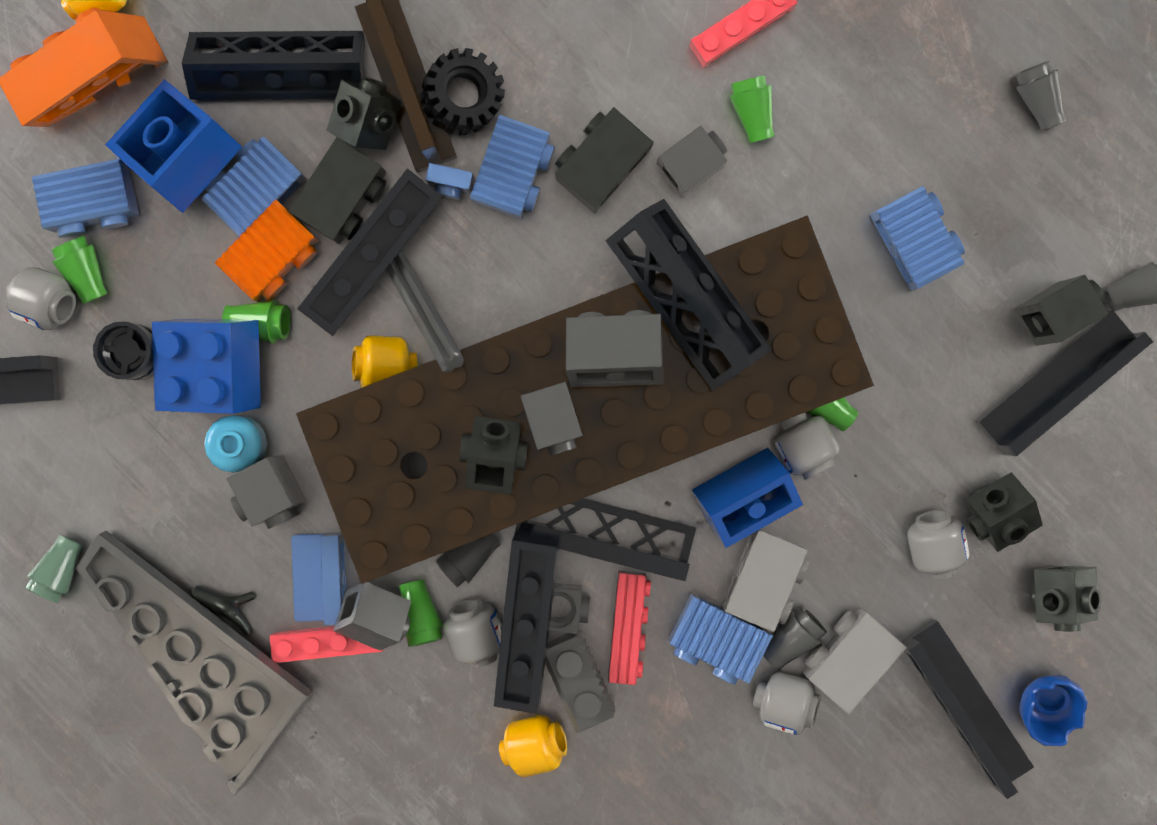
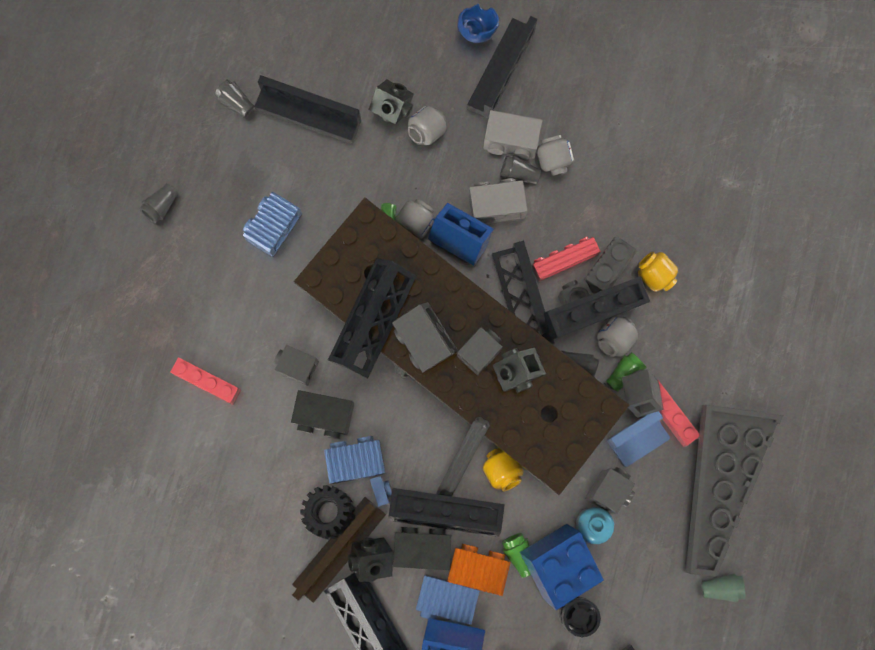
camera: 115 degrees left, 10 degrees down
pearl dark grey bar [191,585,255,636] -> none
medium blue brick [668,593,773,685] -> none
bright green cone [729,75,775,143] -> none
pearl dark grey brick [1014,275,1109,346] -> none
pearl dark grey brick [1032,565,1102,632] -> none

